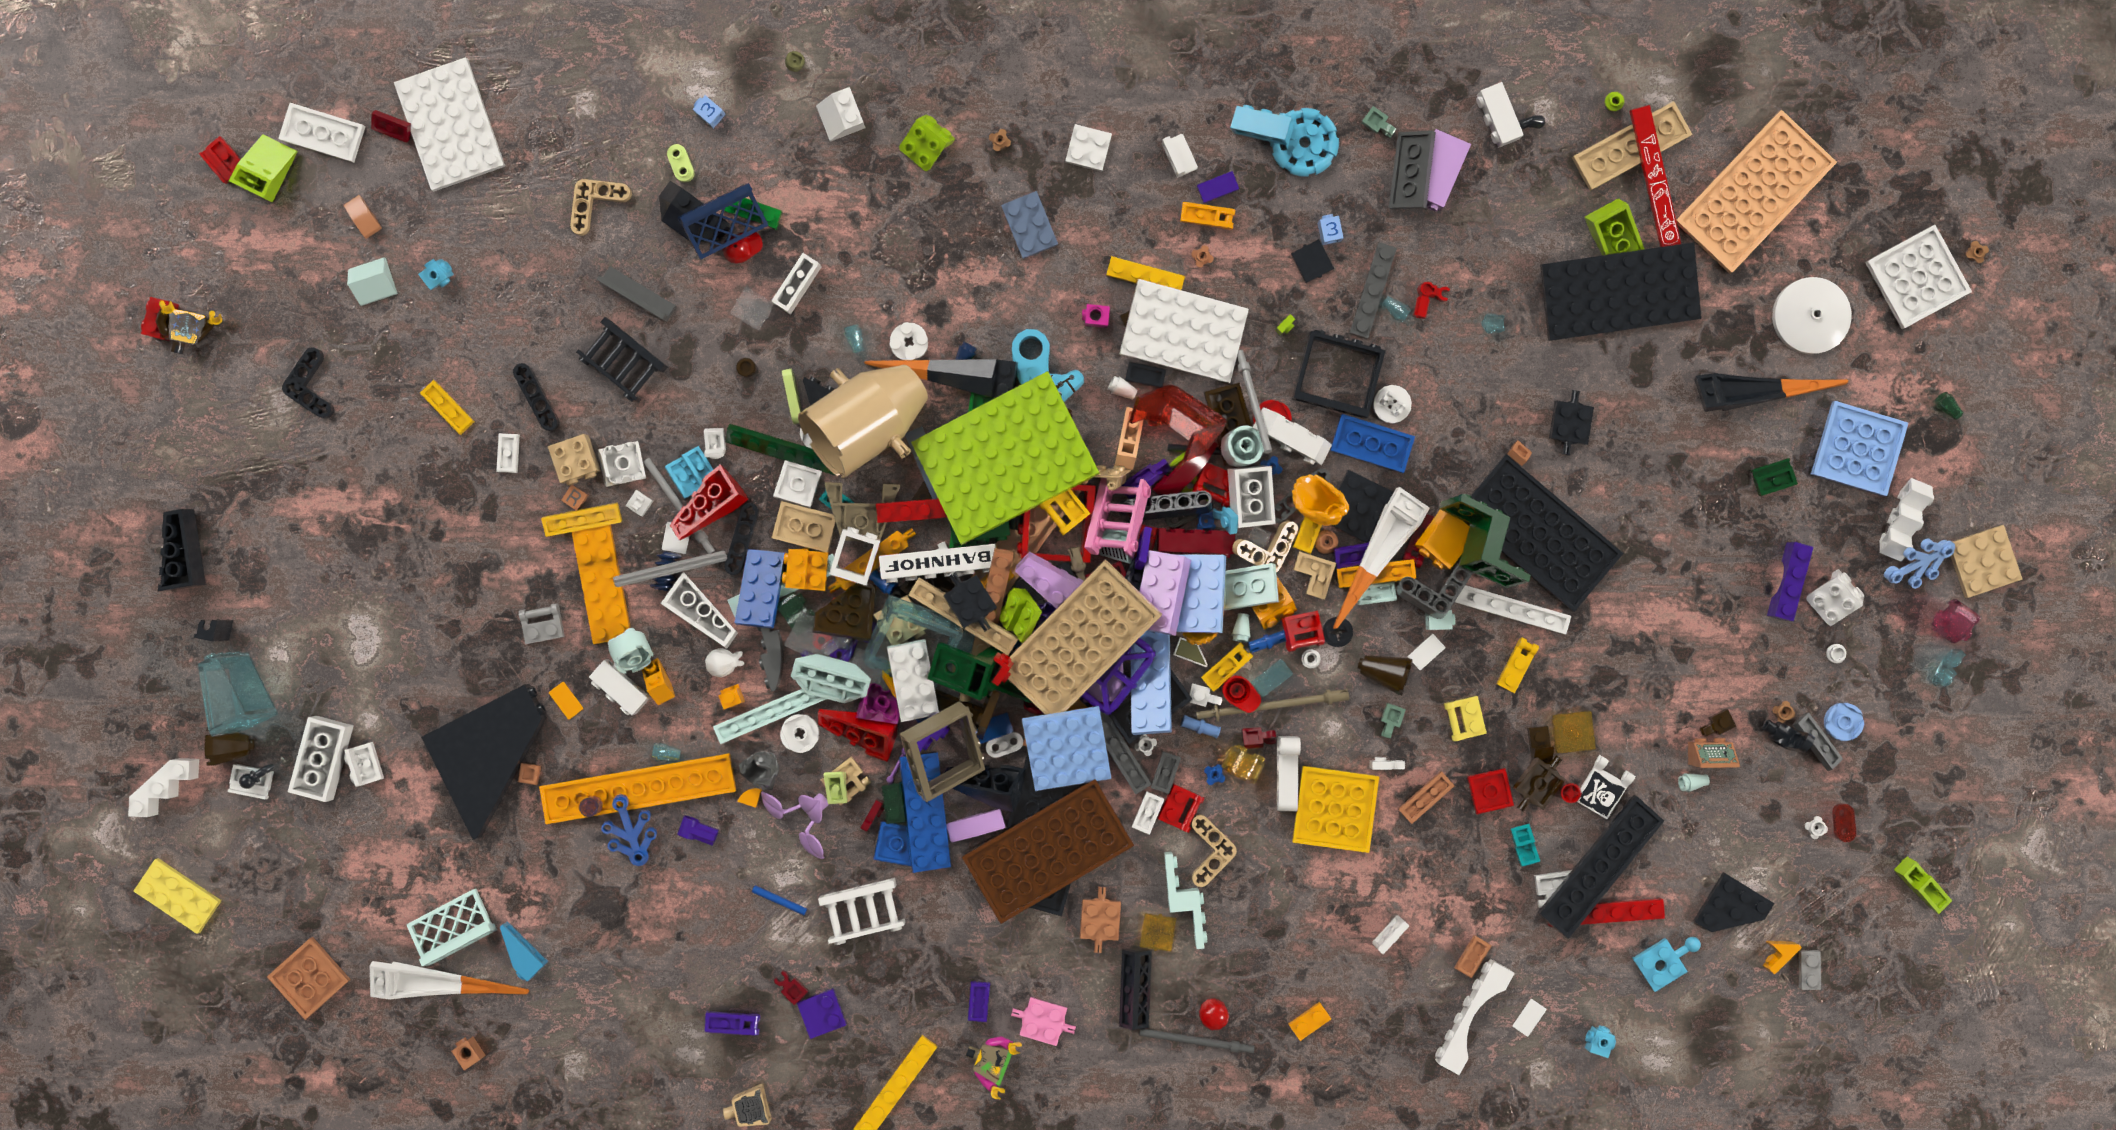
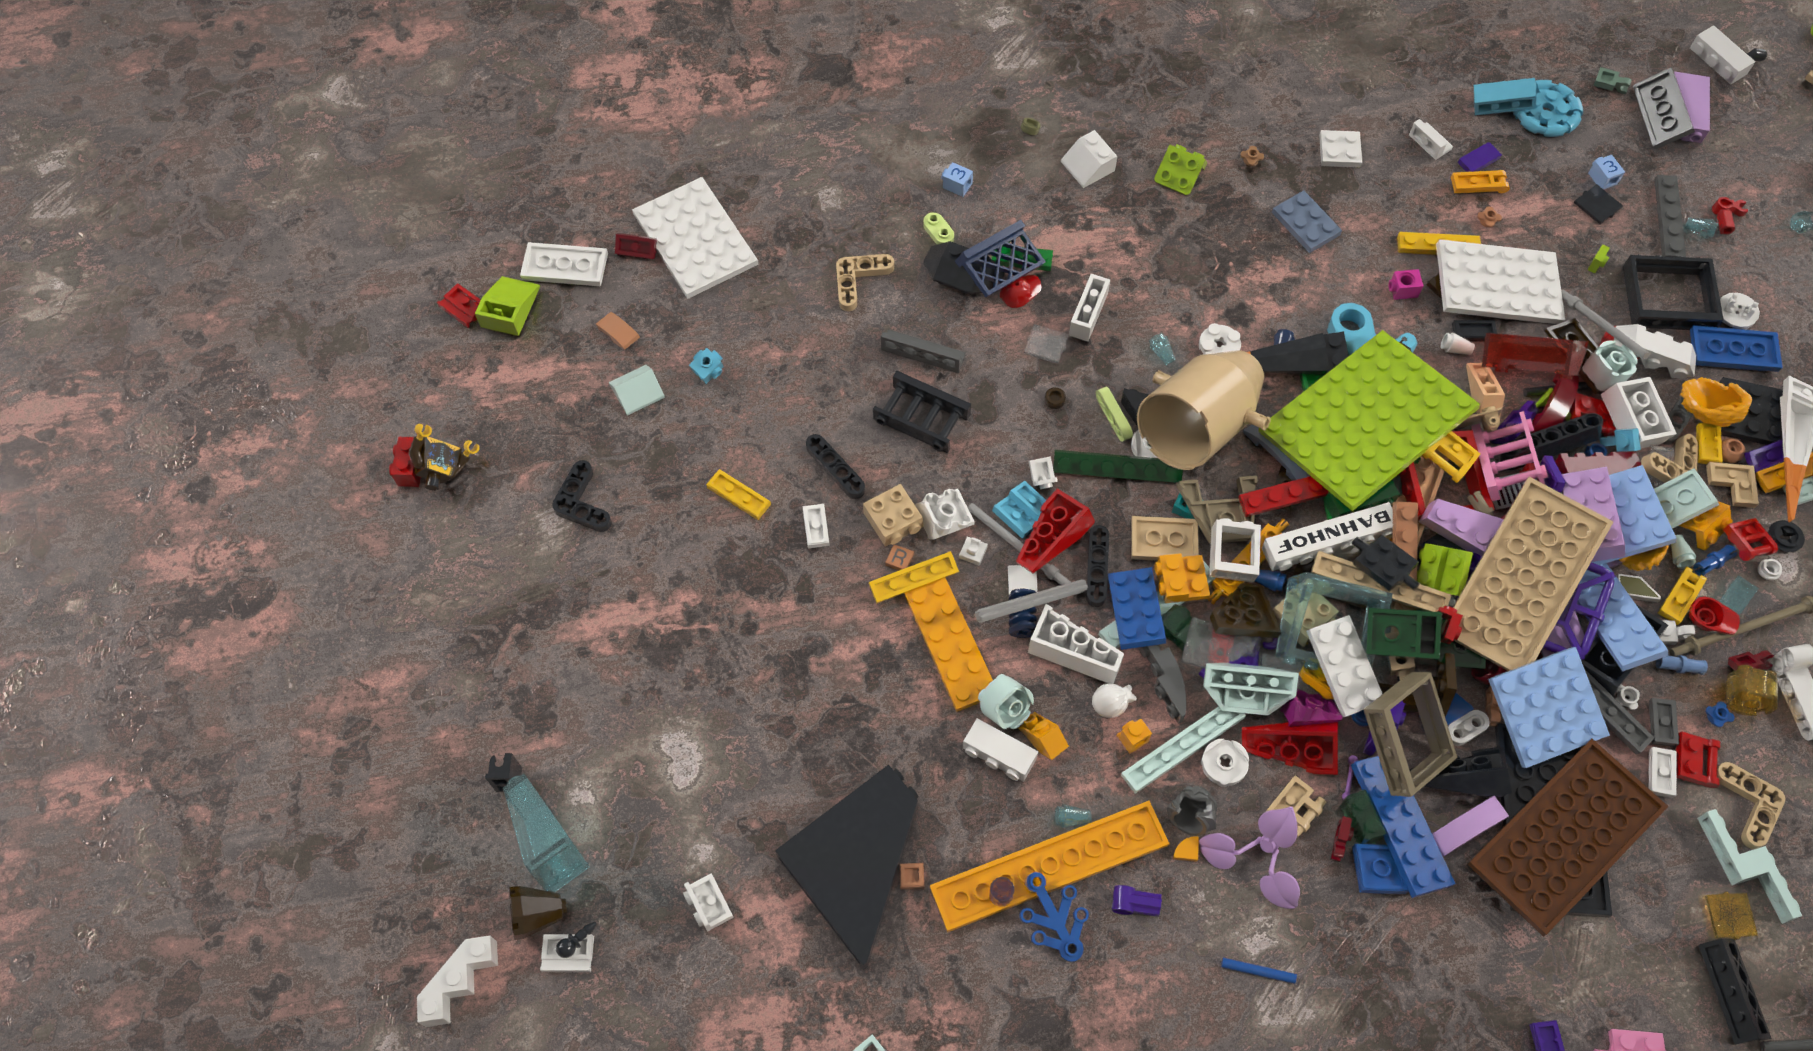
camera: 10 degrees left, 25 degrees down
black wedge [158,509,206,591] -> none
white brick [288,716,354,802] -> none
light grey plate [519,603,565,644] -> none
light orange sticker [549,682,583,719] -> none
white plate [773,460,822,509] -> none
white fence [818,878,905,945] -> none
yellowish green slope [824,772,848,804] -> none
nougat plate [1079,886,1121,953] -> none

